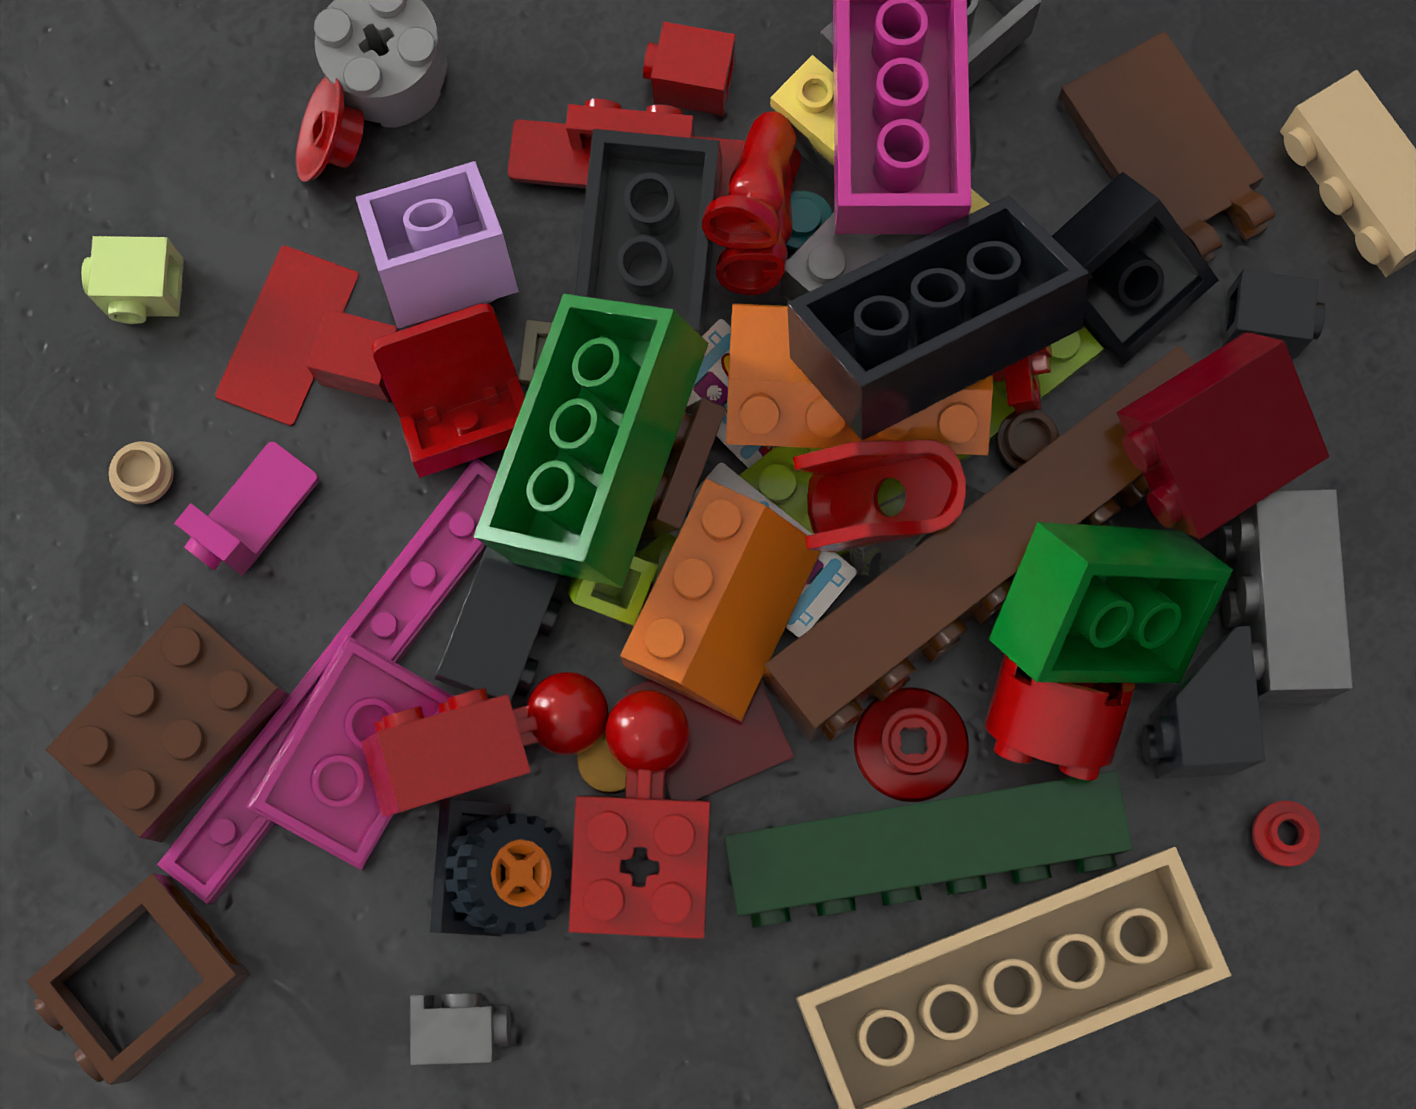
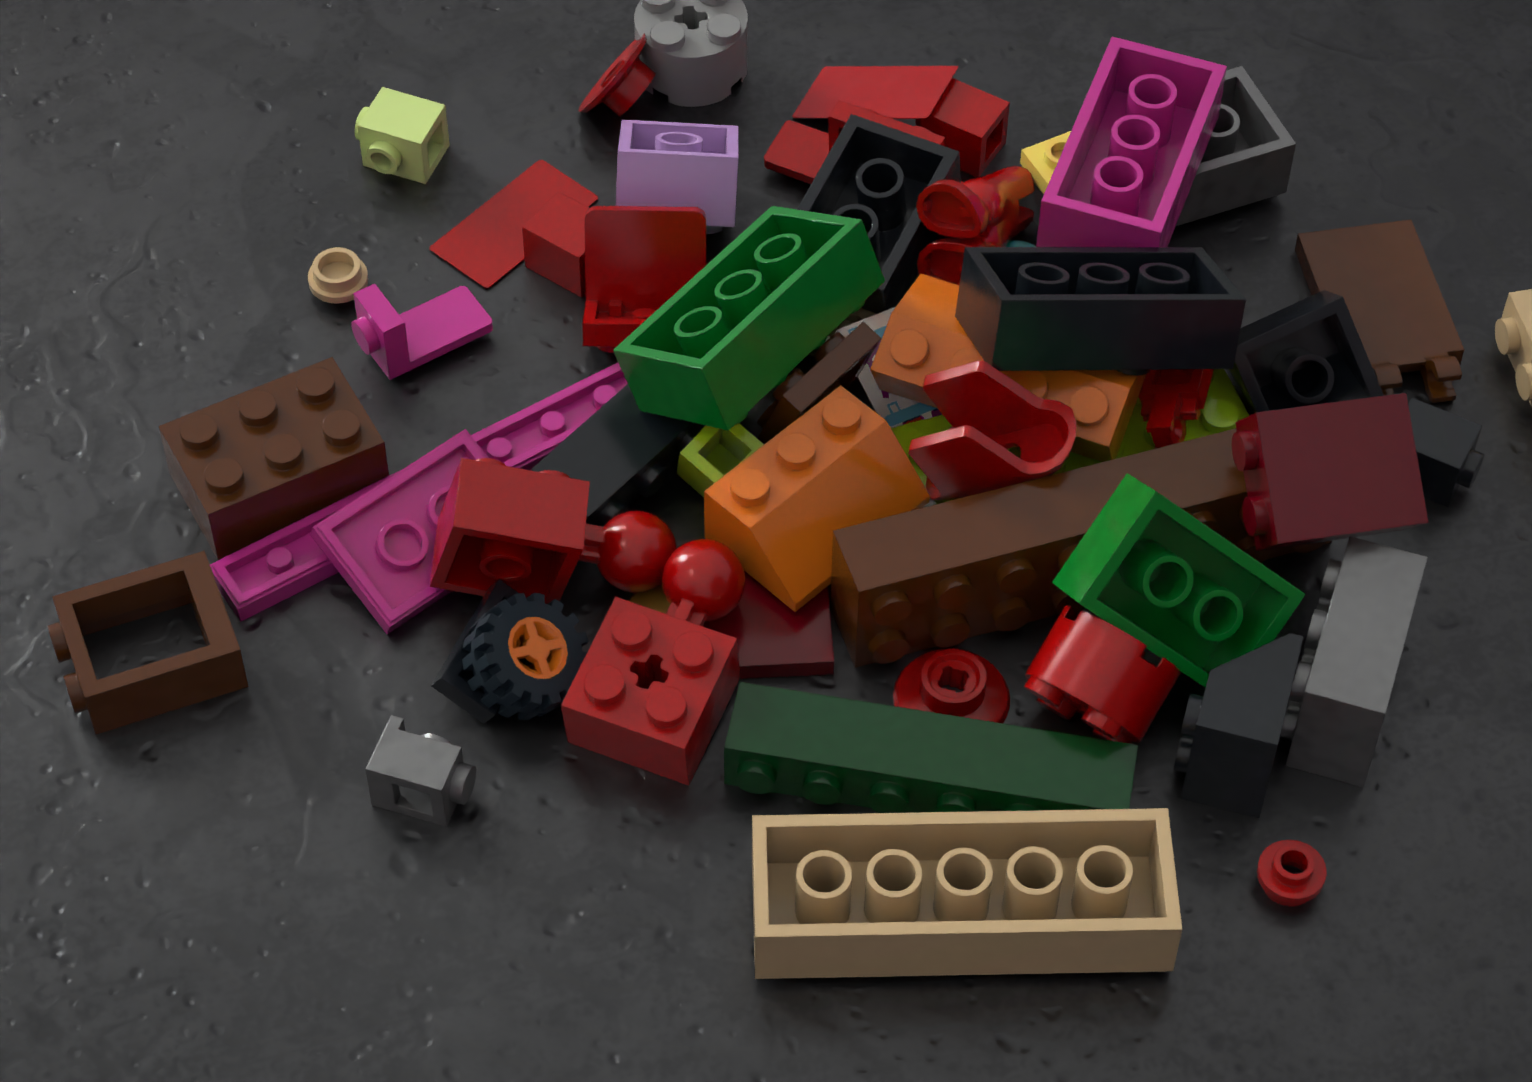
camera: 15 degrees right, 25 degrees down
none -> red sticker [792,66,958,119]

